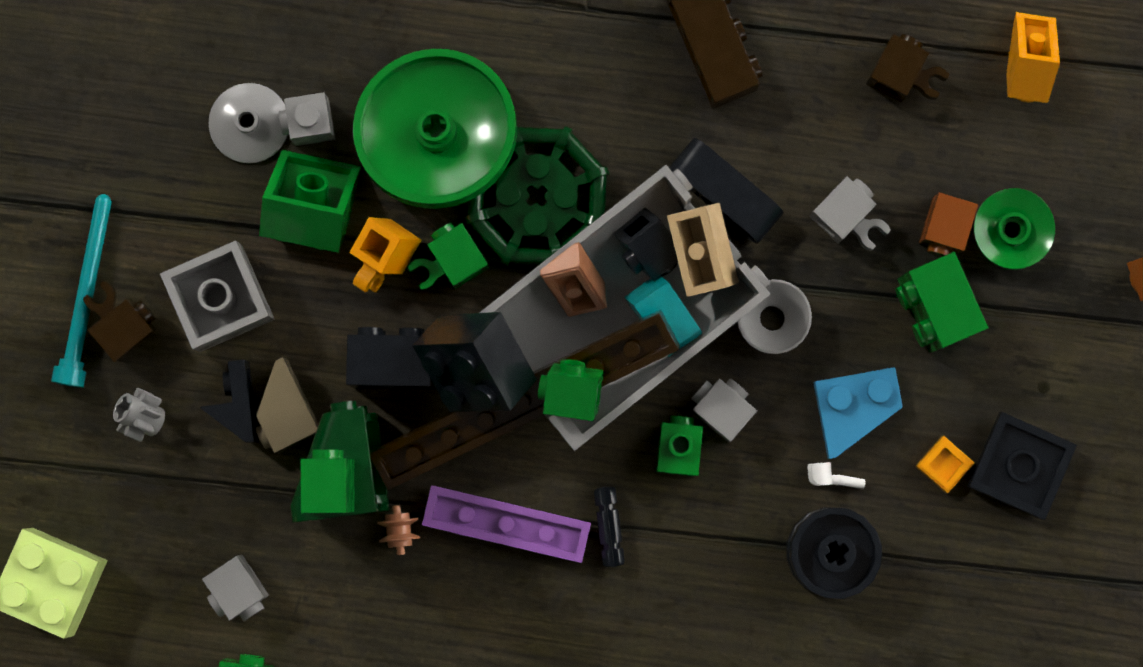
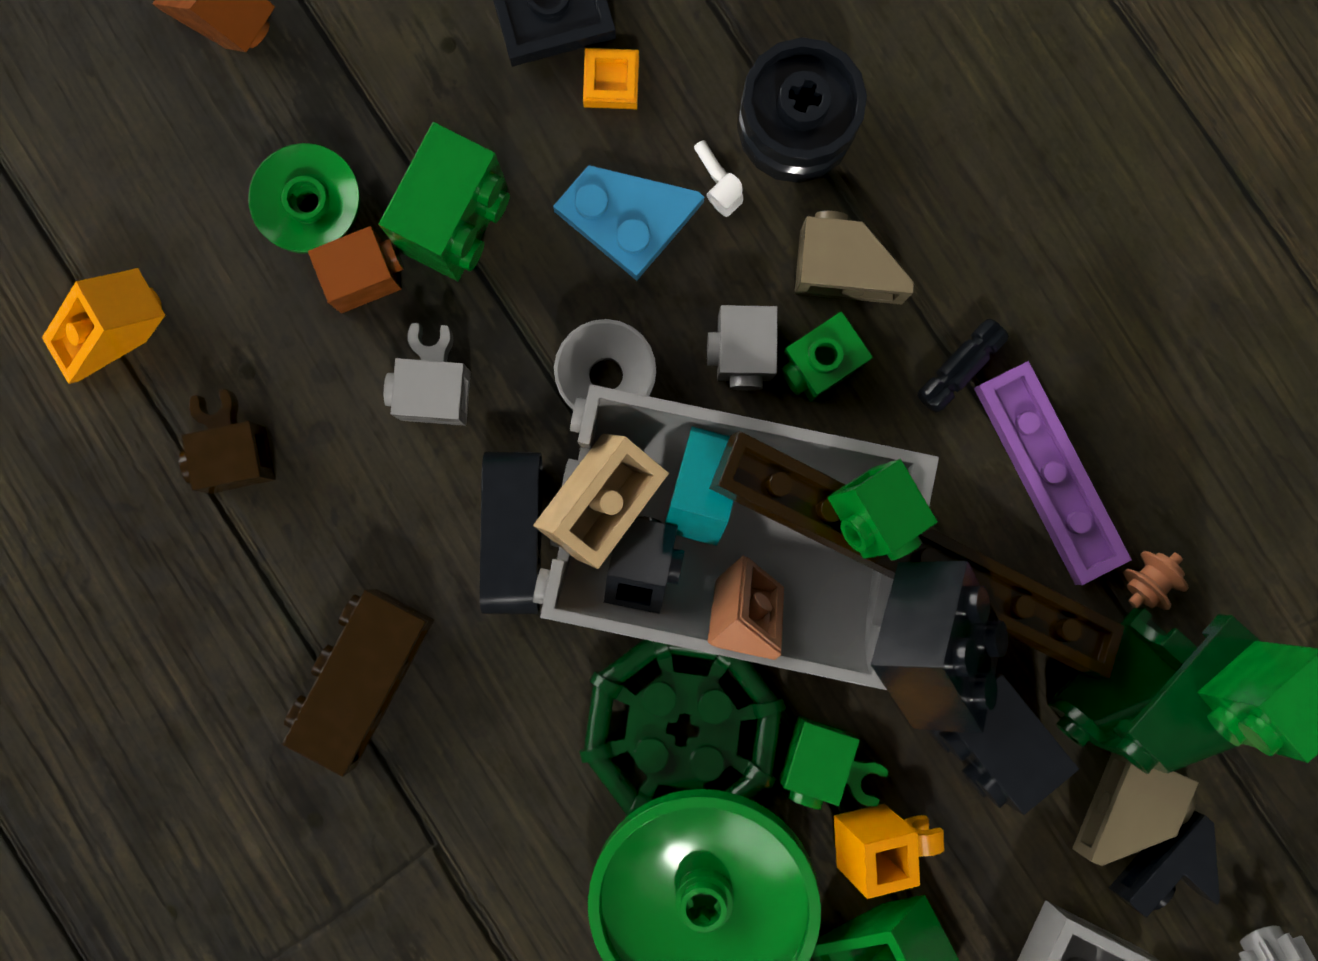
camera: 135 degrees left, 0 degrees up
none -> dark tan slope [794,211,914,305]

